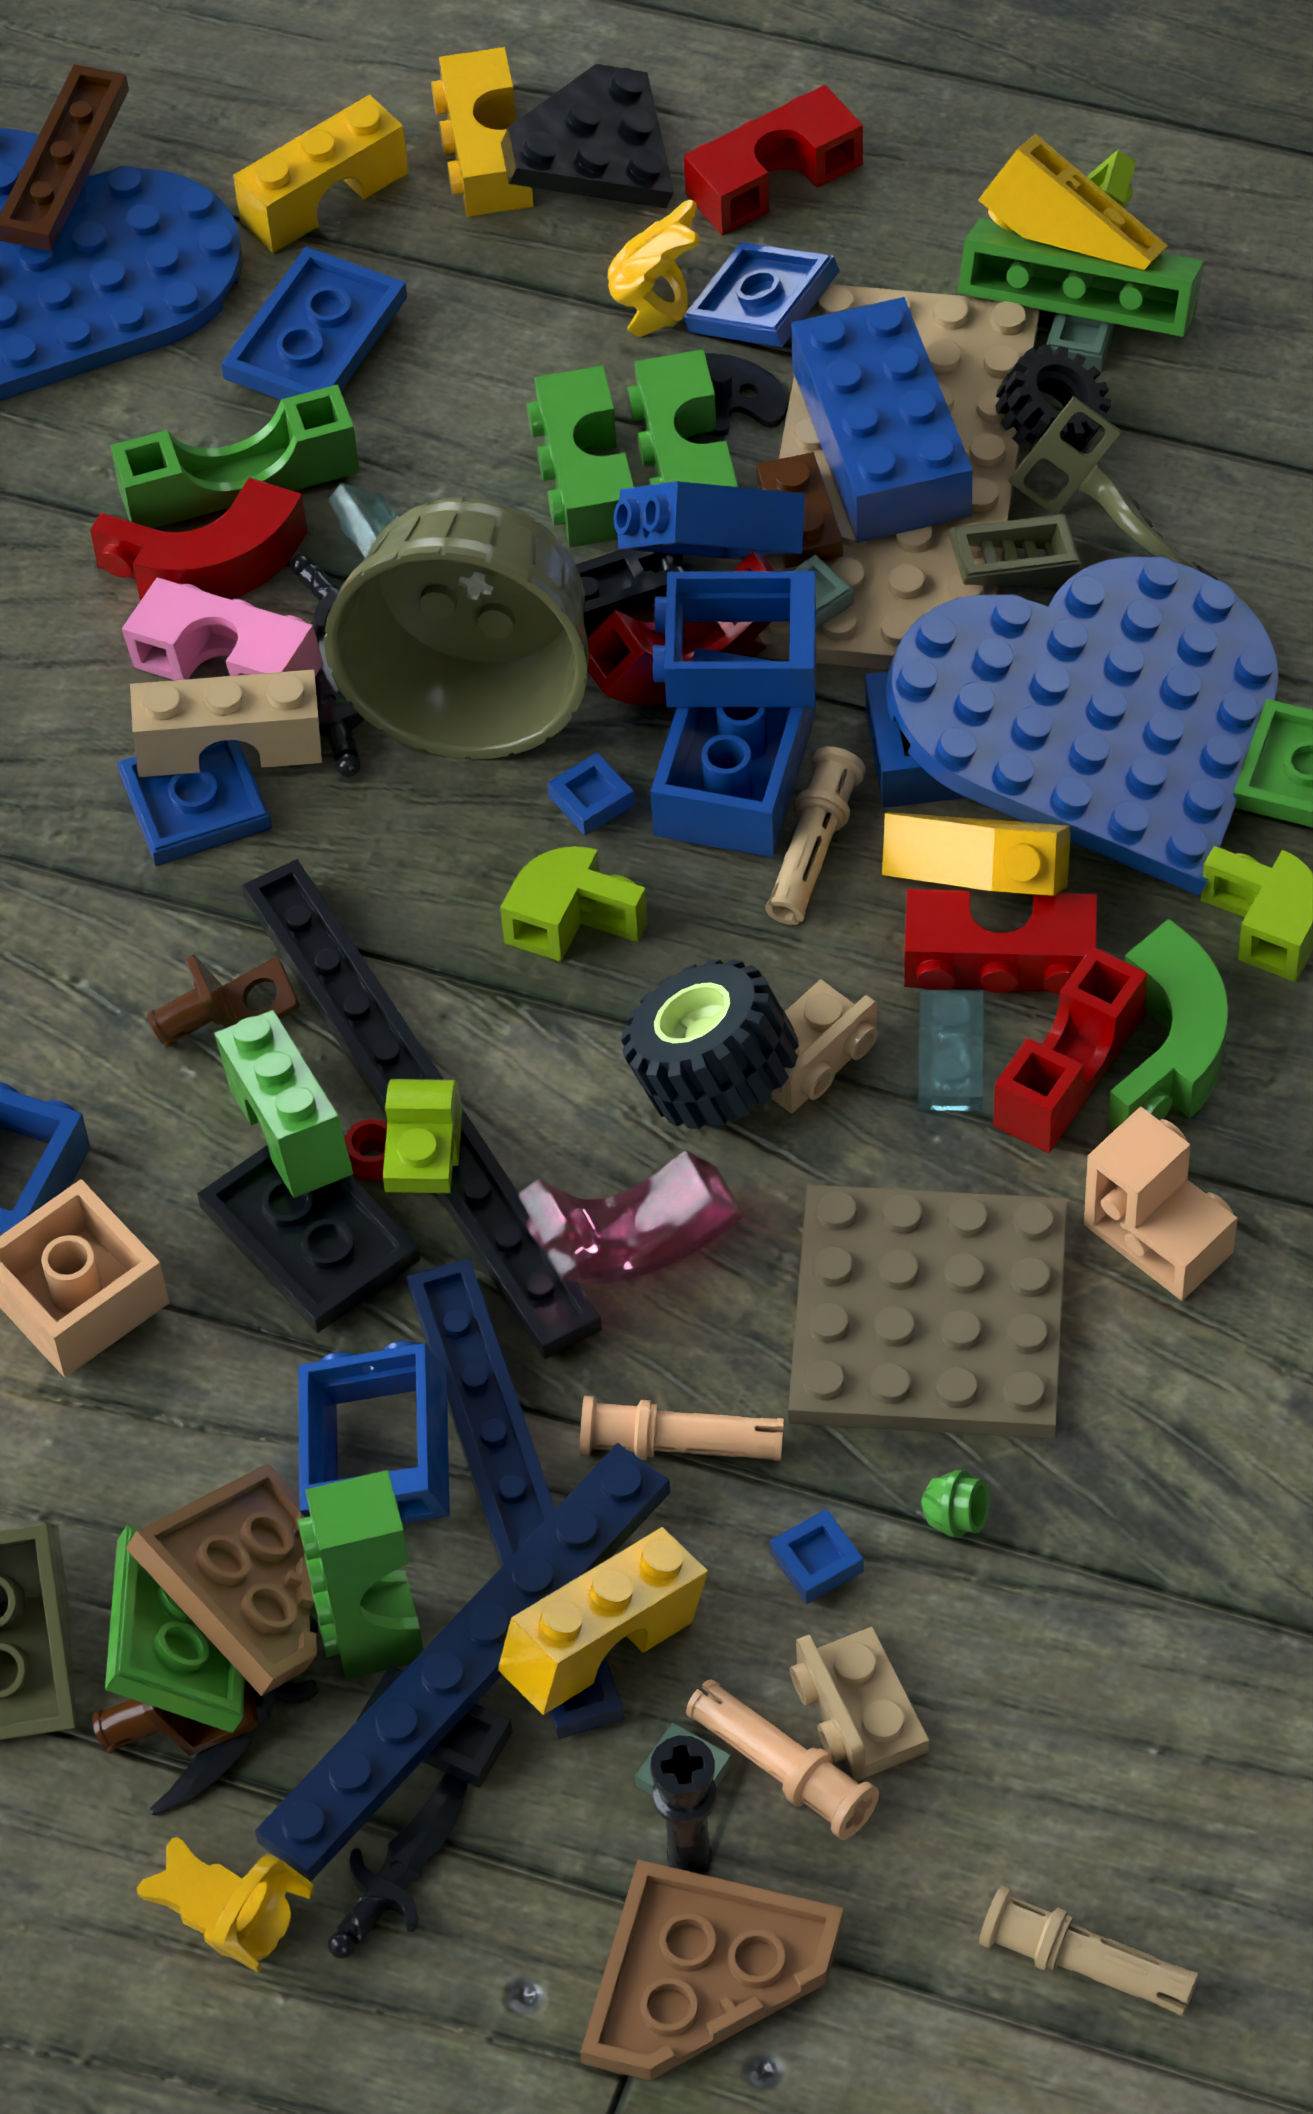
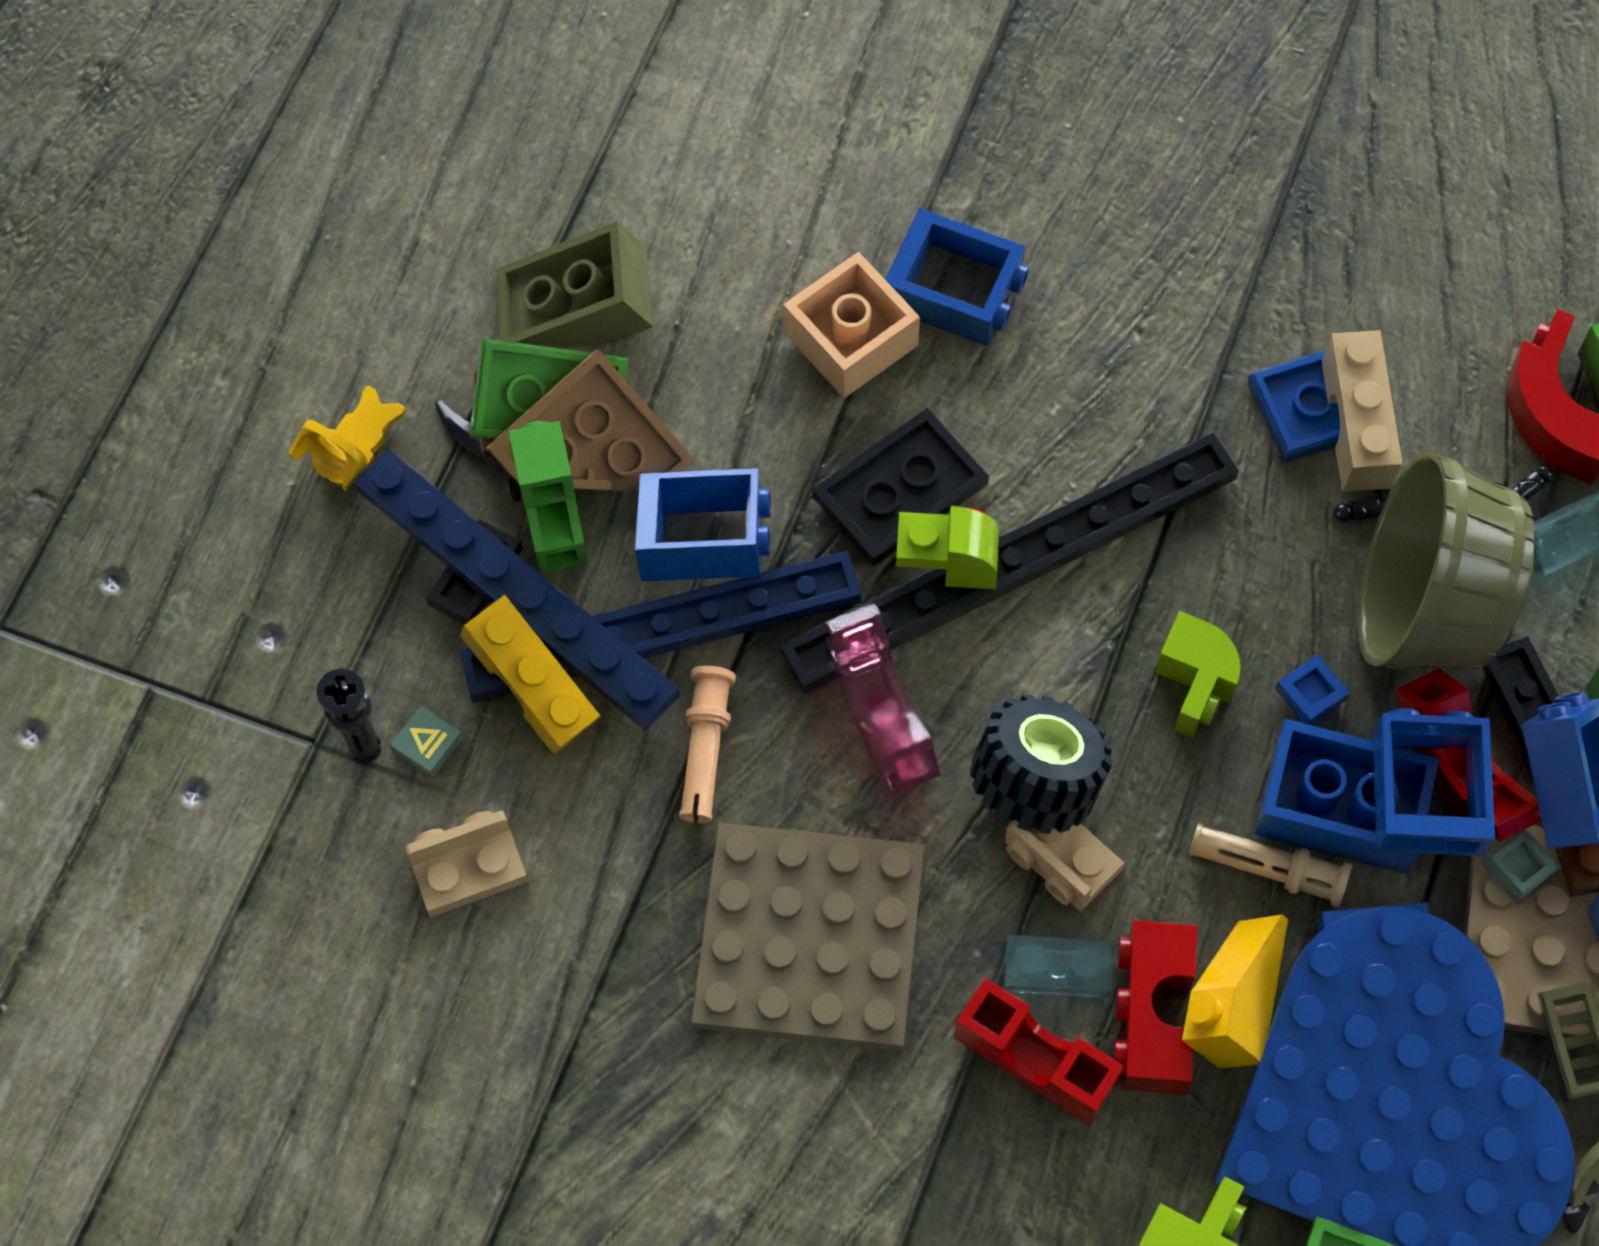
camera: 90 degrees right, 10 degrees up
bright pink arch [122,577,323,680] -> none
reddish brown bracket [147,954,299,1048] -> none
bright green arch [214,1010,354,1198] -> none
black piece [328,1773,468,1959] -> none
medium nougat plate [580,1860,844,2081] -> none
light nougat pin [686,1679,879,1840] -> none
blue plate [769,1509,864,1604] -> none
bright green plate [921,1470,990,1538] -> none
tan pin [978,1885,1199,2017] -> none
light nougat brick [1084,1106,1238,1301] -> none
bright green arch [1108,919,1228,1131] -> none

